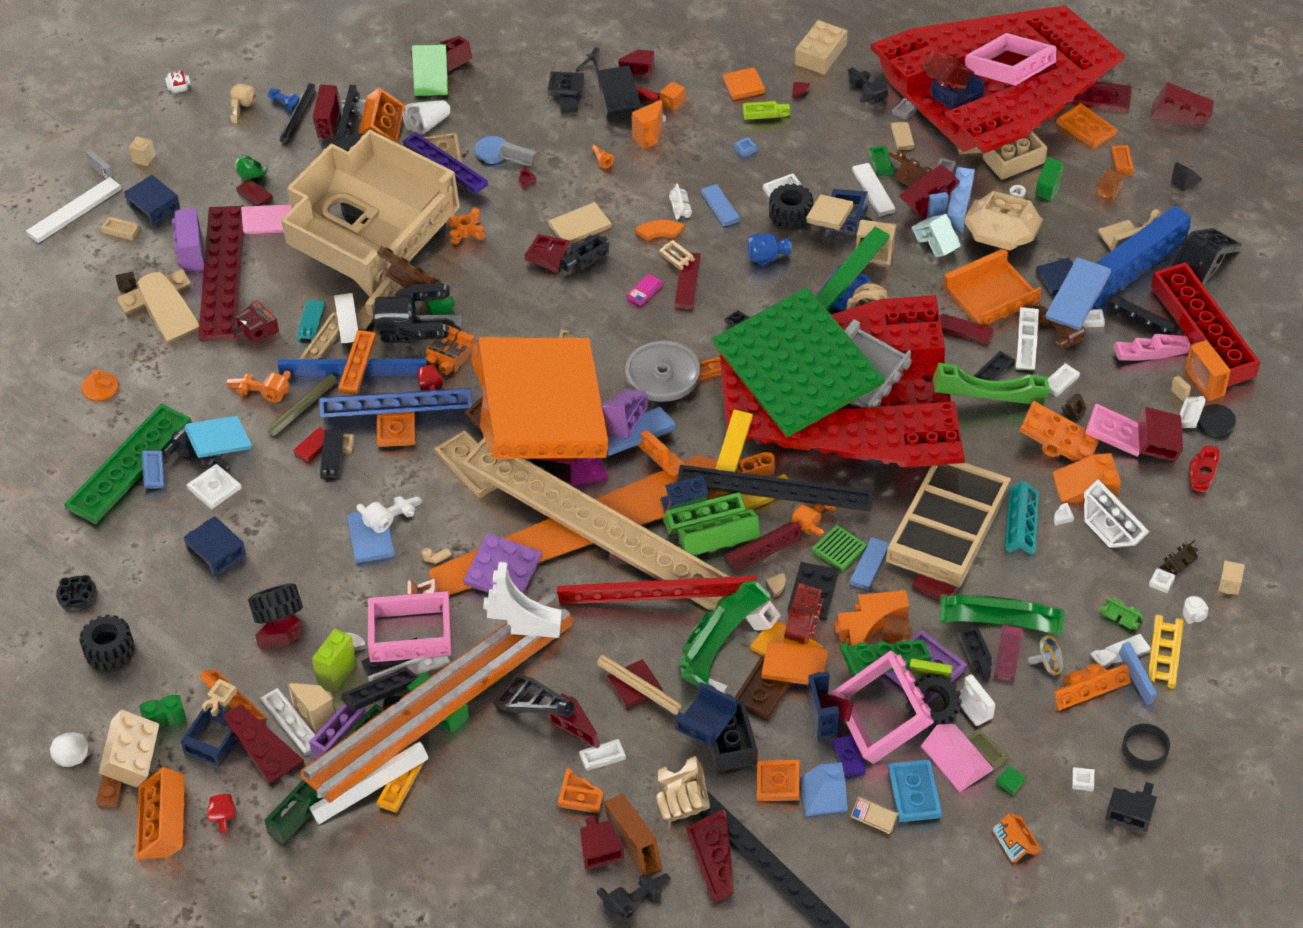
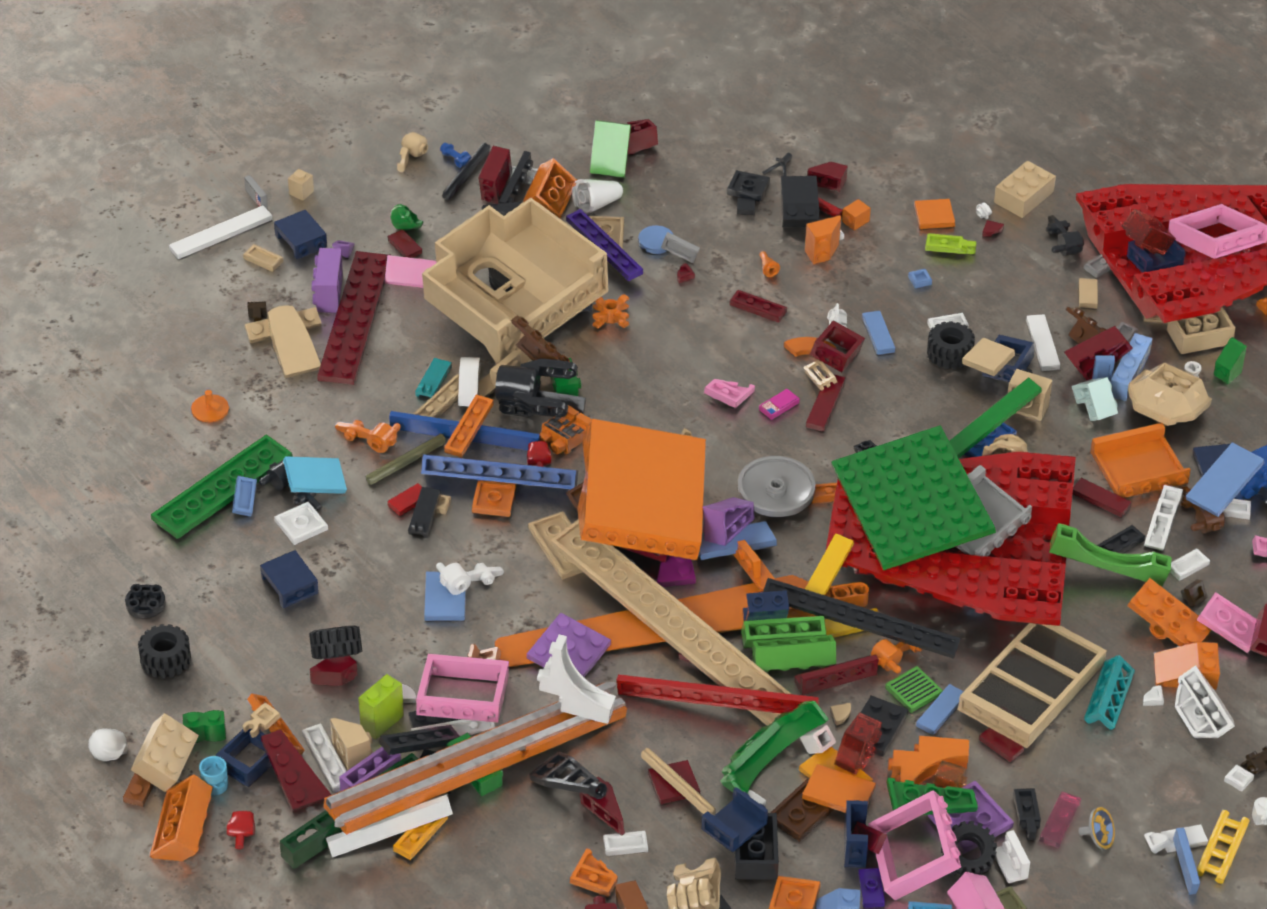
camera: 10 degrees right, 5 degrees down
white head [165,70,191,94] -> none
dark red torso [232,300,279,342] -> none
tan arm [421,548,451,564] -> none
dark red plate [524,234,571,274] -> none
tan tile [548,202,612,244] -> none
black brick [560,234,609,272] -> none
blue piece [748,232,791,265] -> none
green tile [869,146,894,176] -> none
lime tile [910,659,953,683] -> none
green windscreen [939,594,1065,635] -> none
orange bracket [1054,663,1131,711] -> none
bright green hinge [1100,597,1143,630] -> none
none -> medium azure wheel [199,756,229,796]
none -> medium lavender slope [332,240,355,258]
none -> bright pink wing [704,379,755,408]
none -> dark red tile [730,290,787,323]
none -> dark red window [810,320,865,373]
none -> white plate [976,202,992,219]

